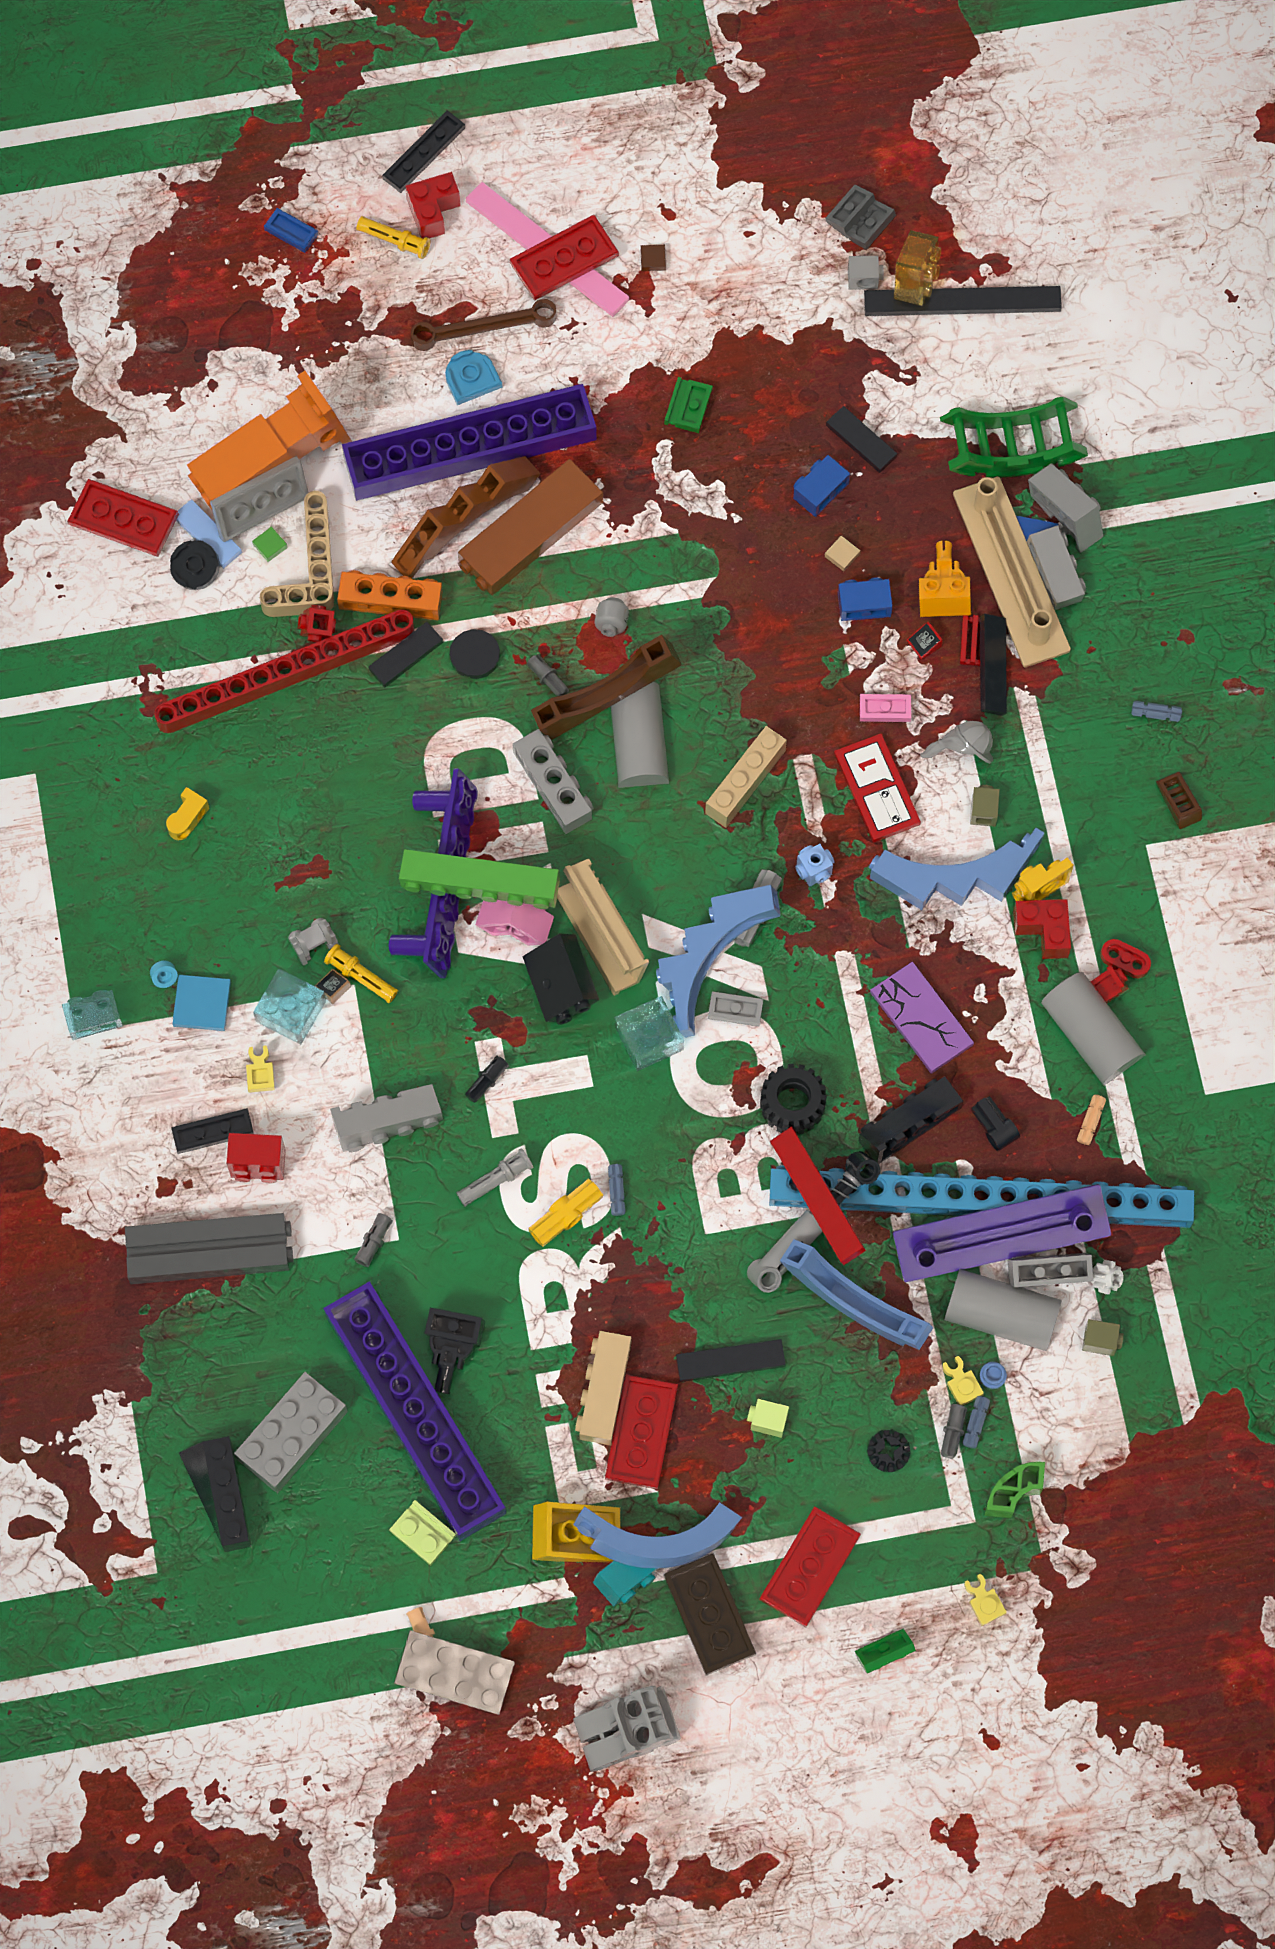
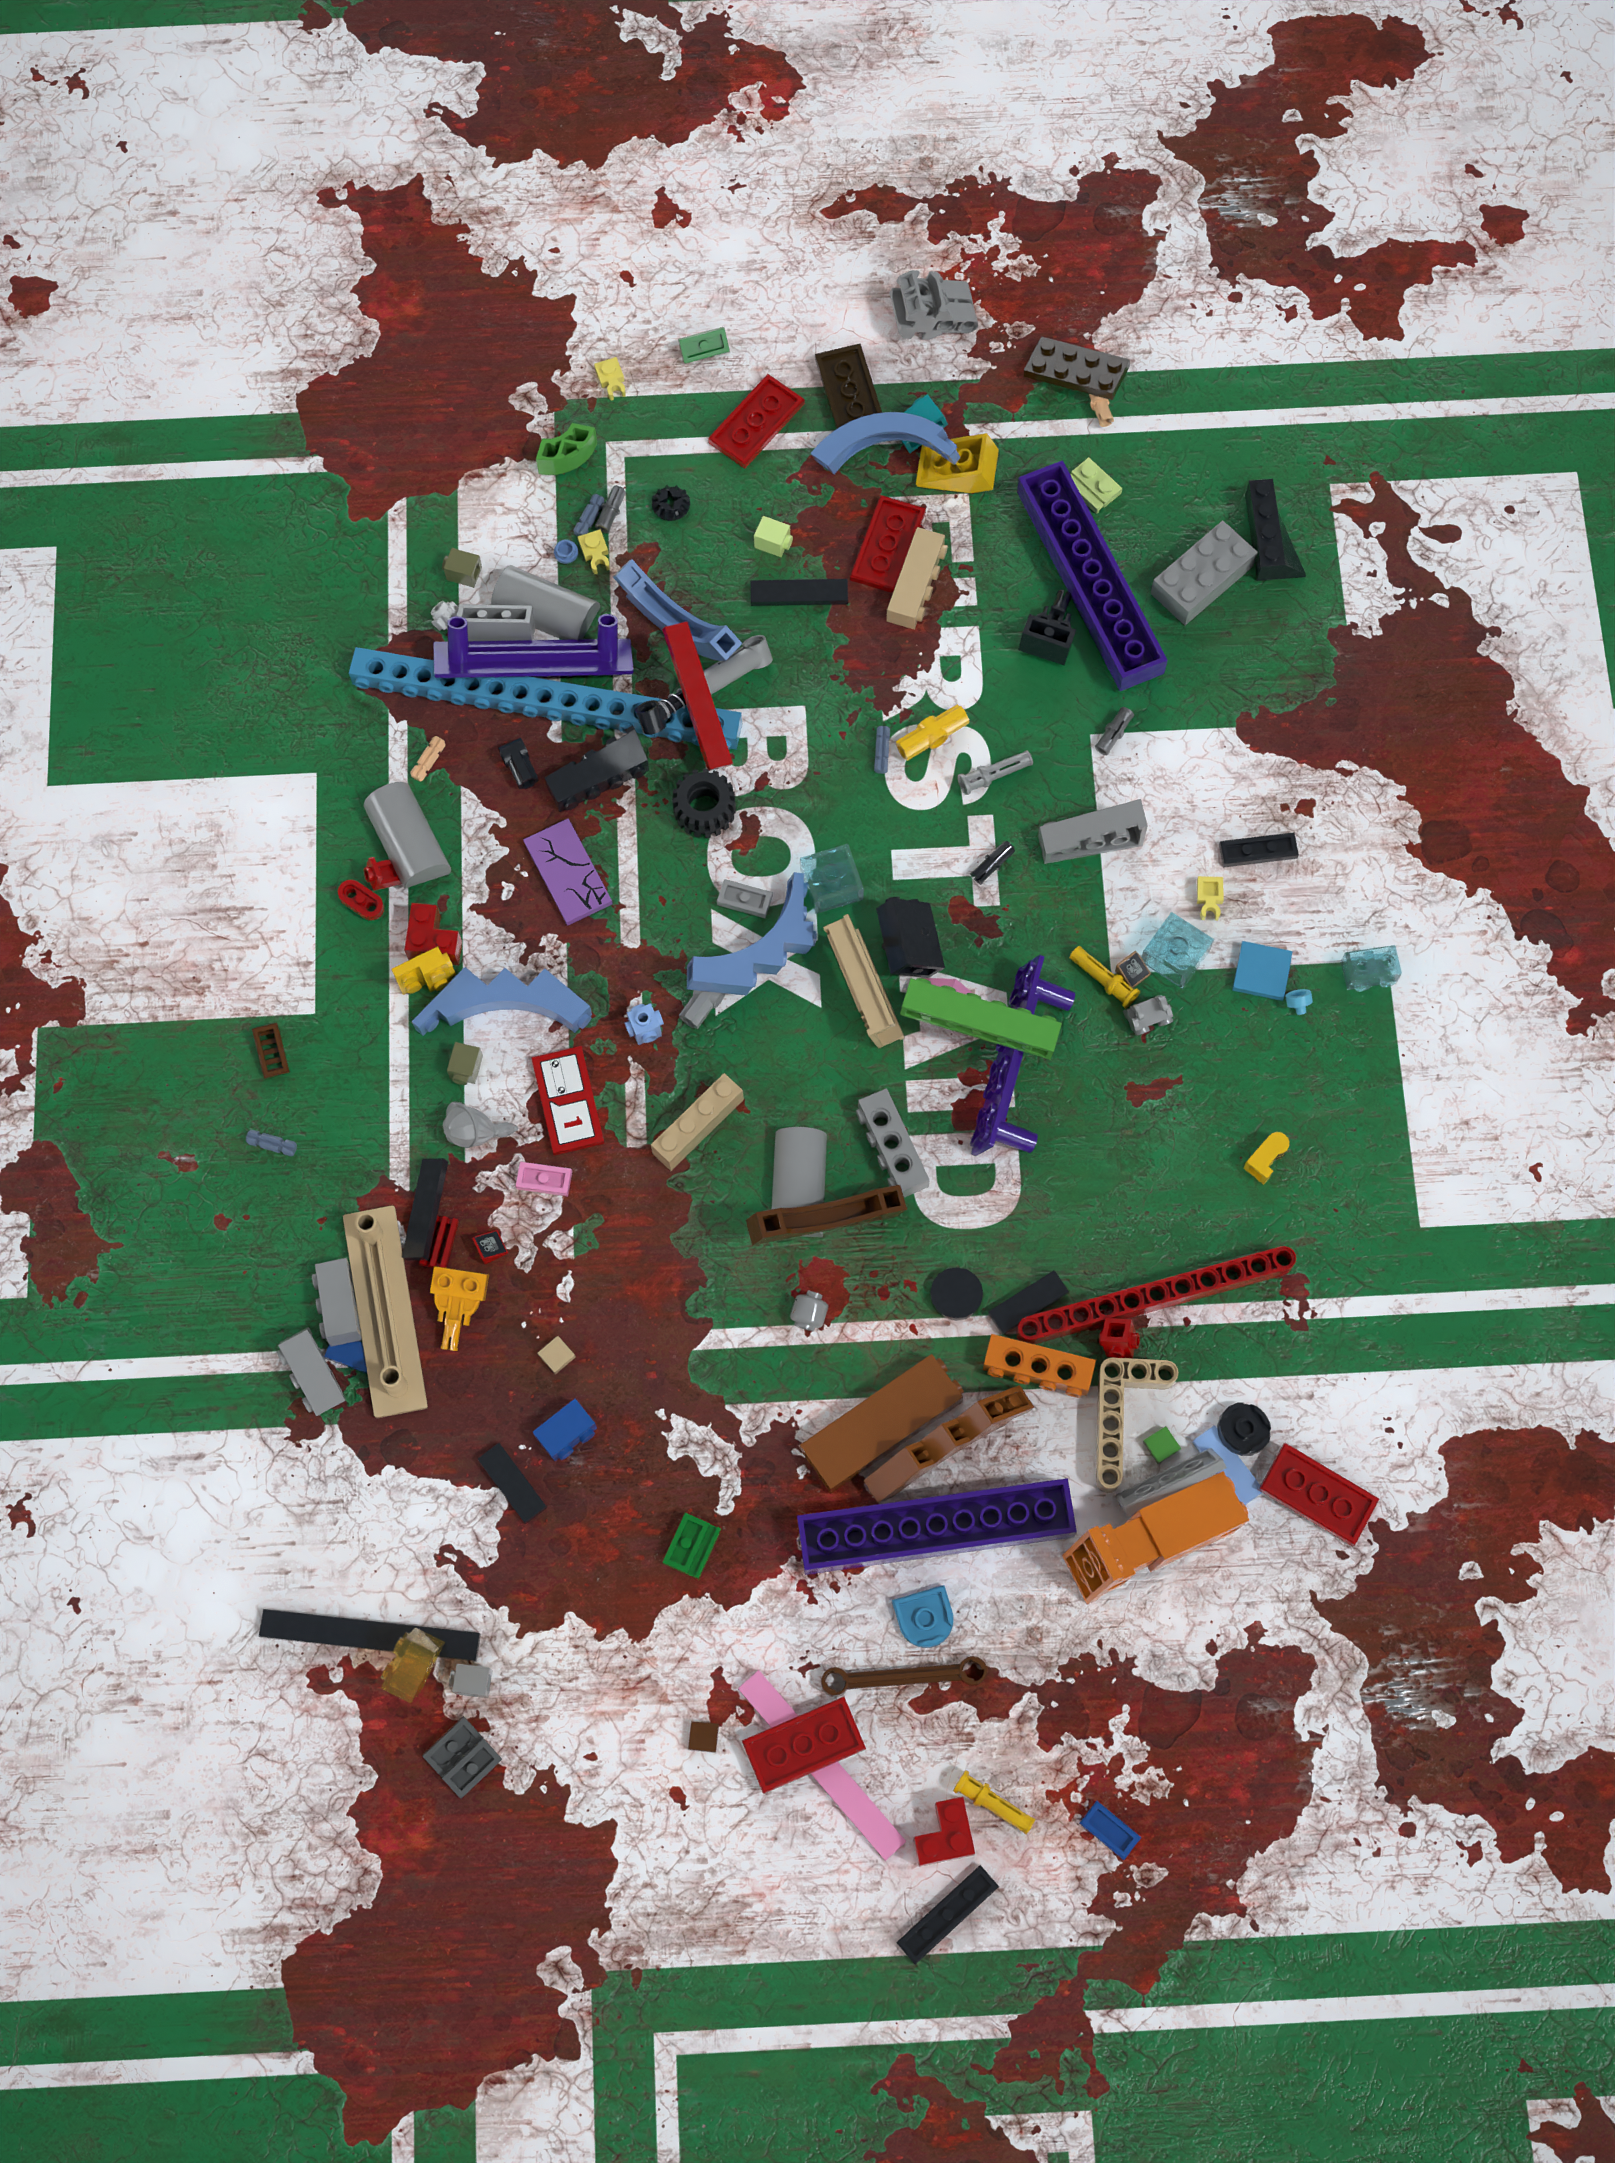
camera: 170 degrees left, 0 degrees up
dark grey brick [125,1213,293,1284] -> none
red brick [226,1133,286,1183] -> none
flat silver axle [527,654,569,696] -> none
blue brick [838,578,892,621] -> none
green fence [940,396,1088,478] -> none

